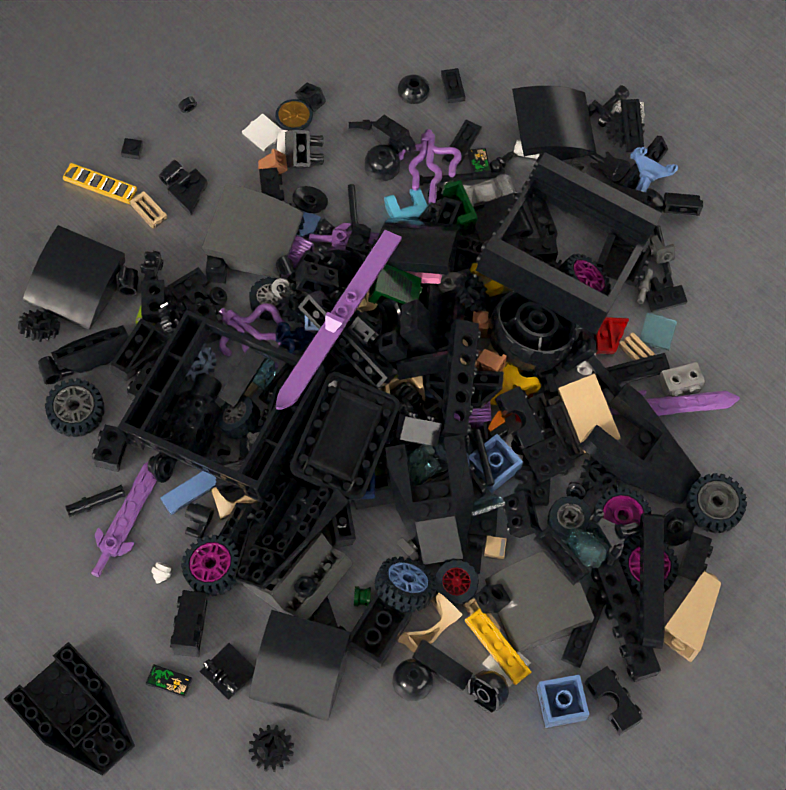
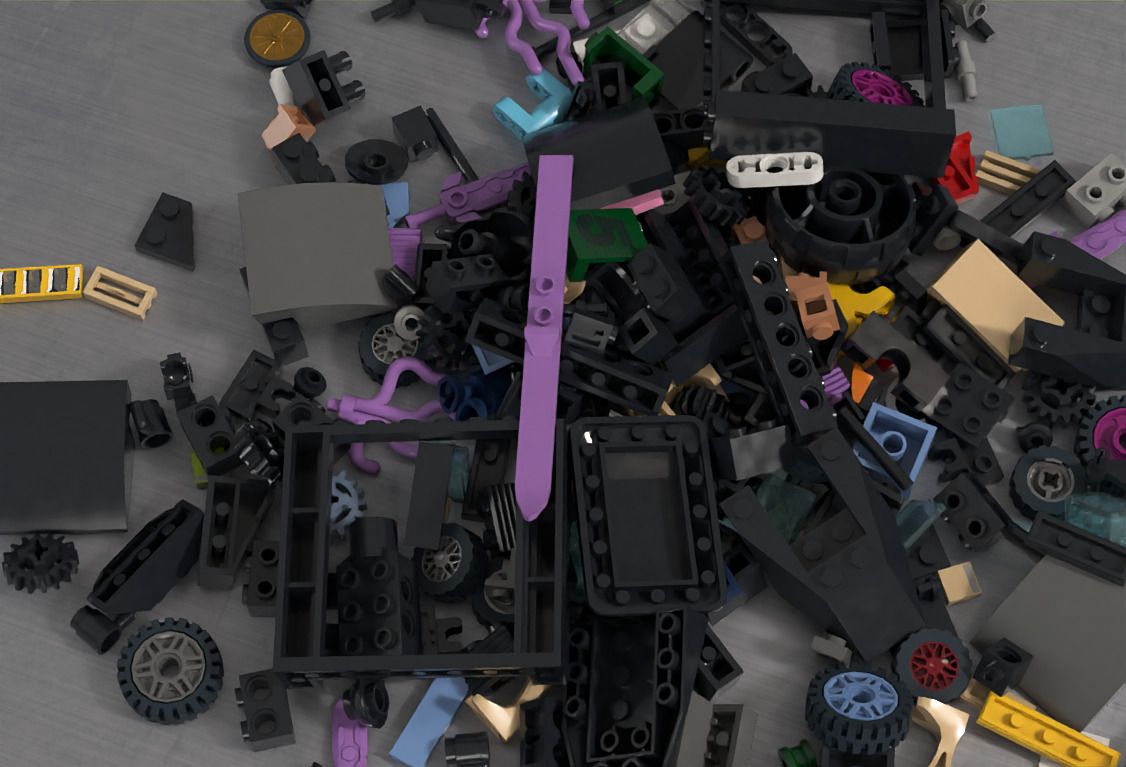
camera: 20 degrees left, 0 degrees up
black plate [121,138,143,159] -> none
black piece [158,160,191,187] -> none
black tile [178,97,197,113] -> none
white piece [242,113,282,151] -> none
black plate [317,218,335,235] -> none
black bracket [345,223,371,254] -> none
black cylinder [365,145,400,181] -> none
black plate [646,274,688,313] -> none
none -> black brick [391,105,438,163]
none -> white beam [726,152,824,188]
none -> nougat brick [795,282,840,340]

